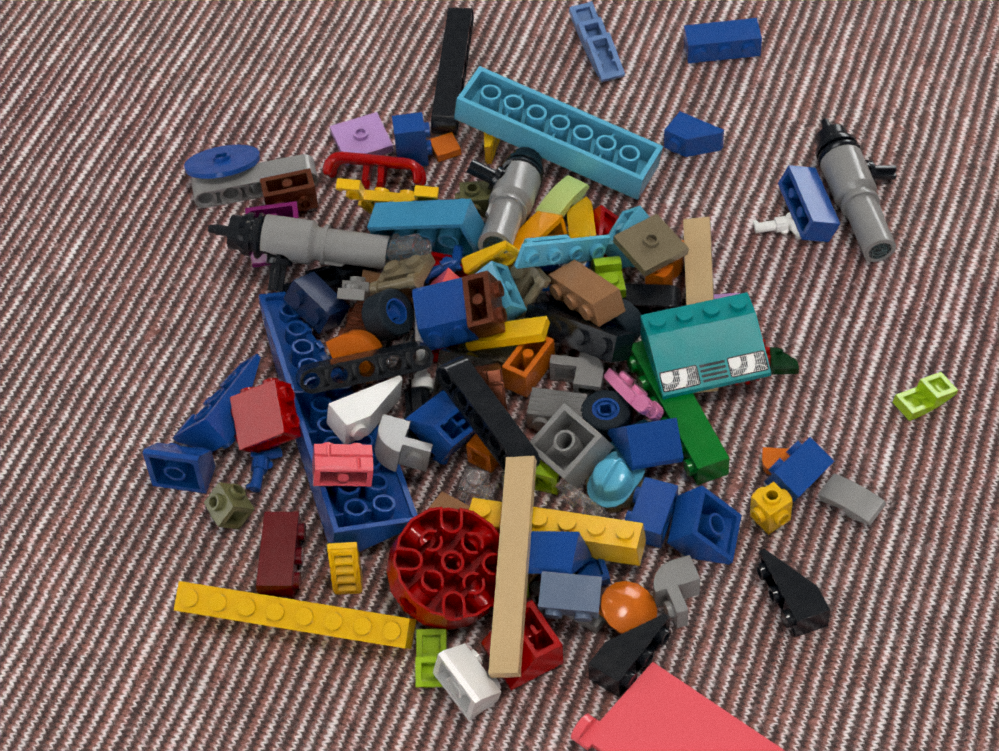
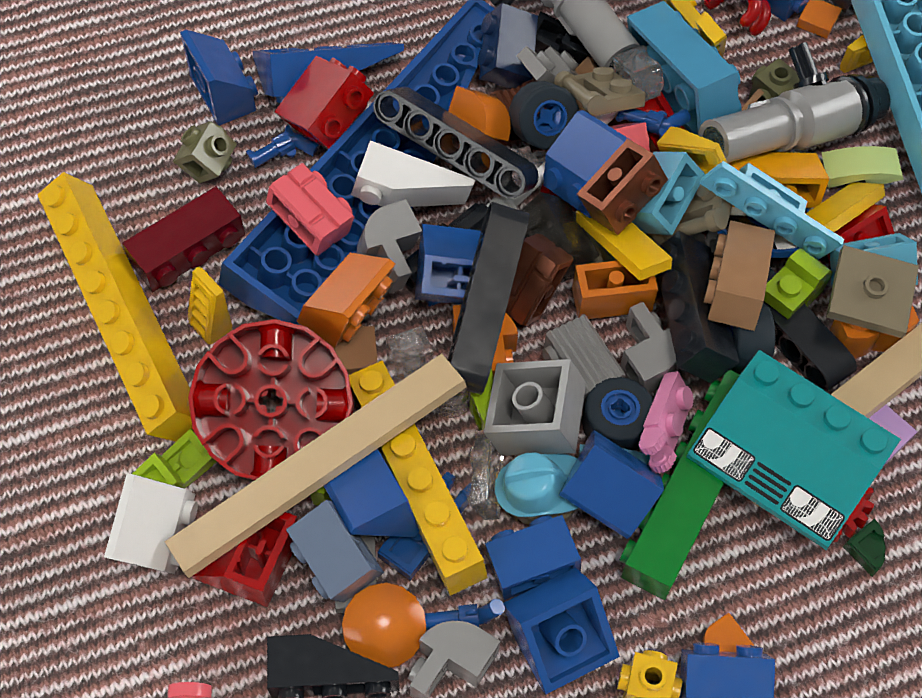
camera: 45 degrees right, 10 degrees up
none -> orange slope [297,252,396,349]
none -> blue piece [425,598,505,630]

